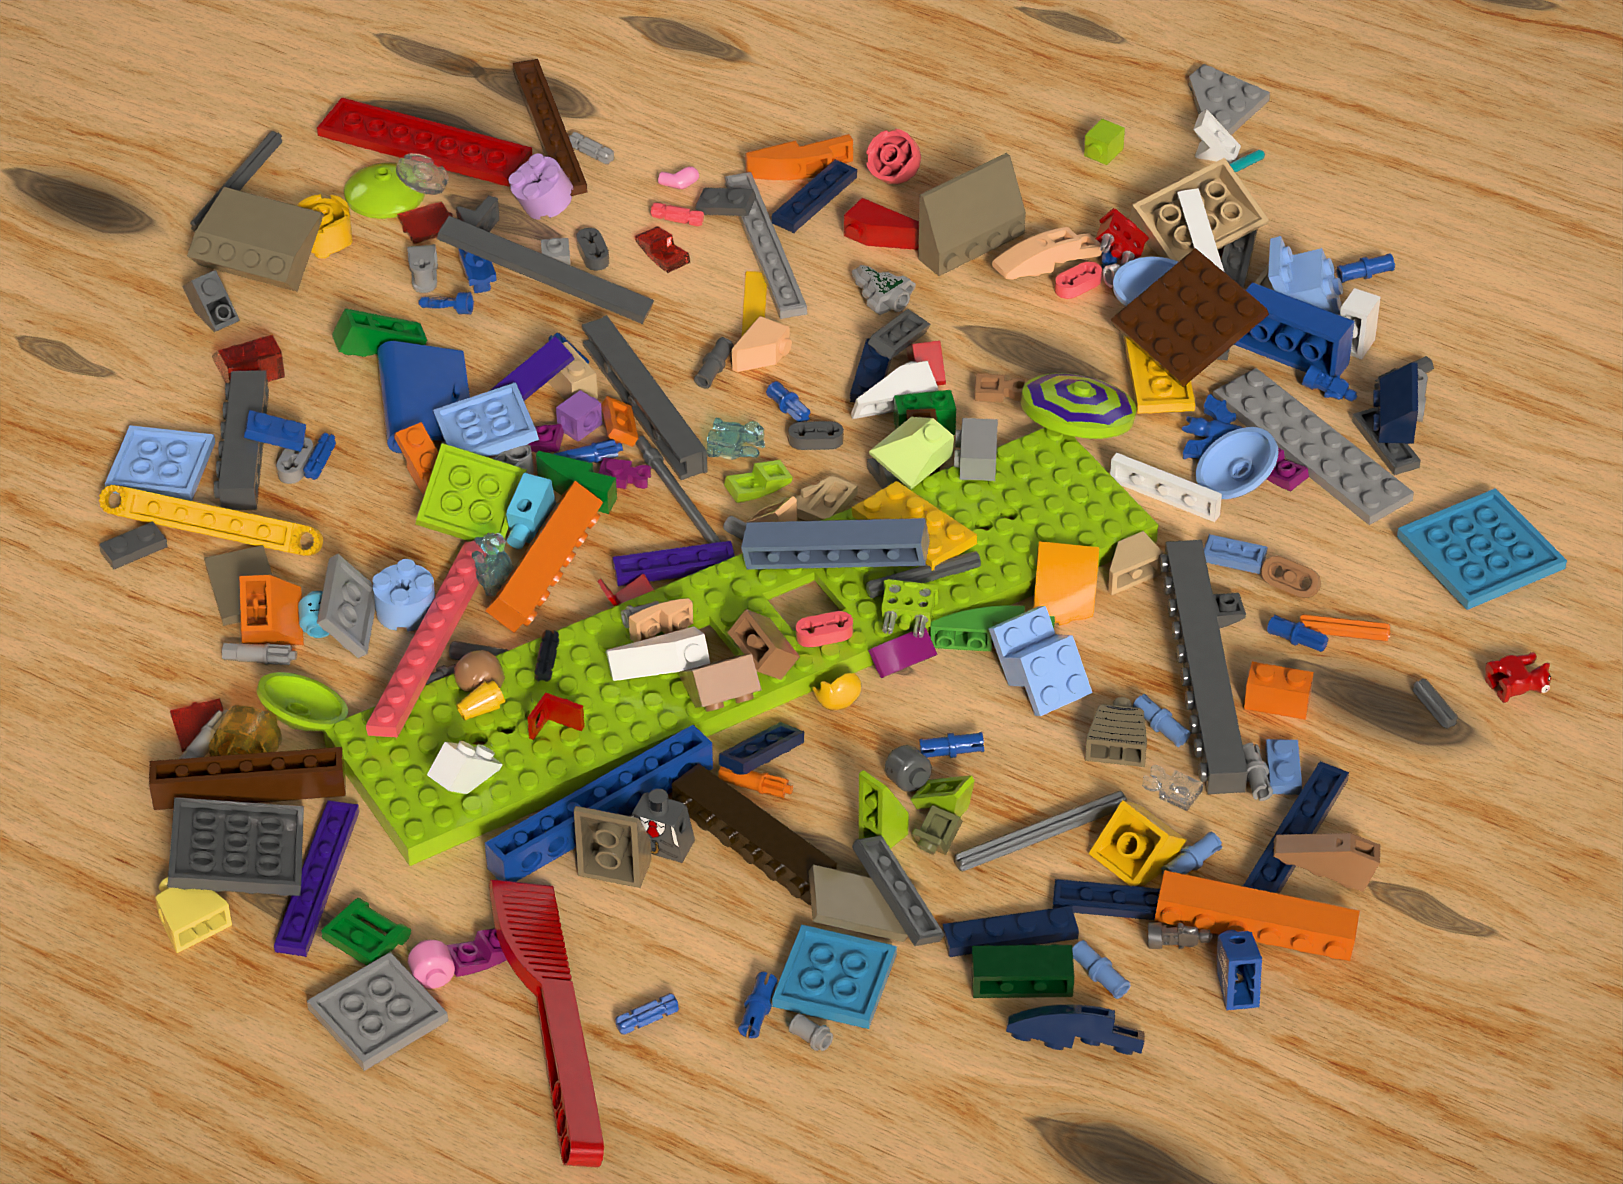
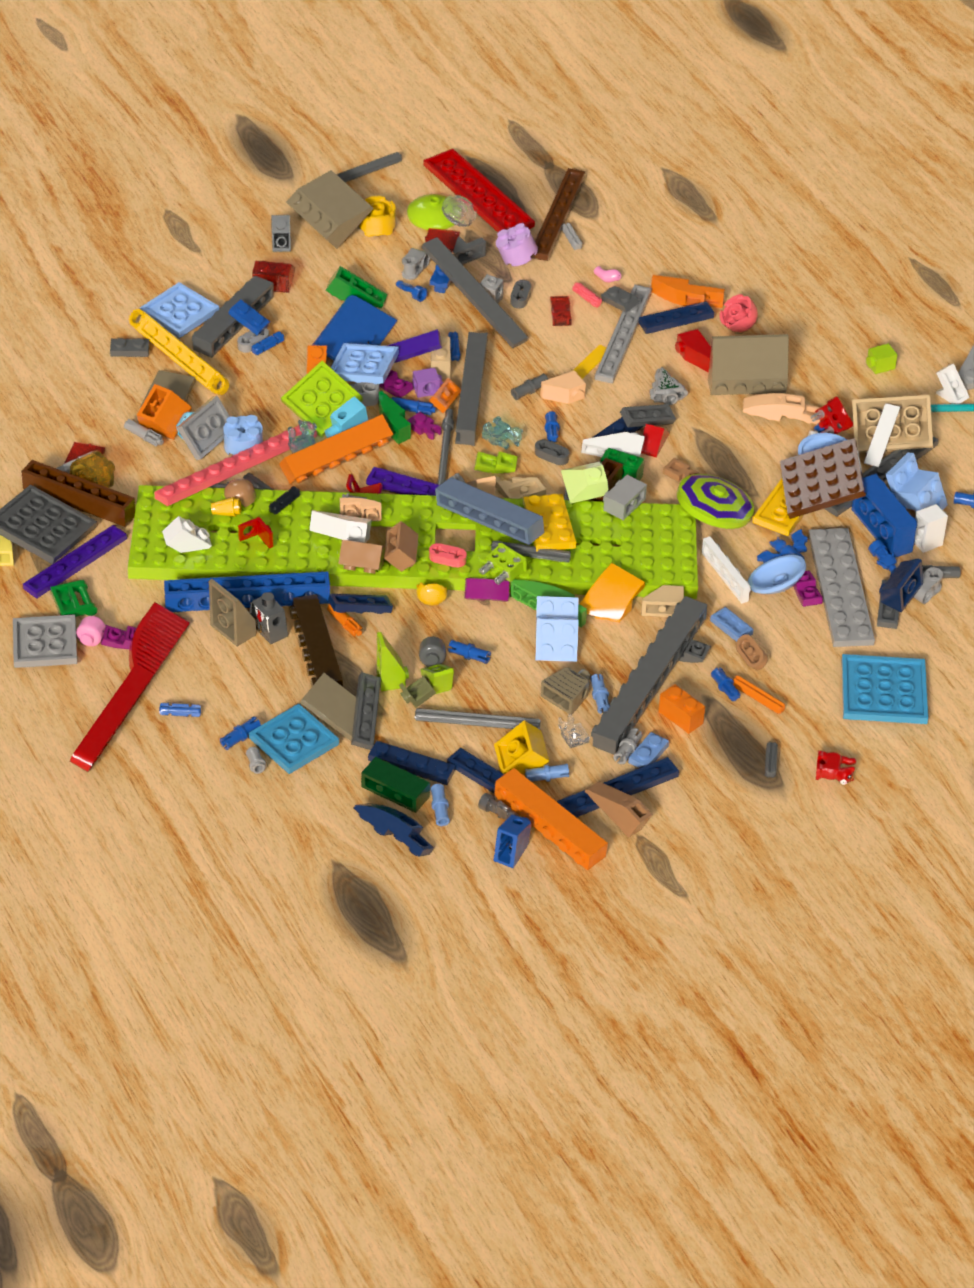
camera: 30 degrees right, 0 degrees up
lime dish [256,672,348,731] -> none
coral beam [1055,262,1102,299] -> none

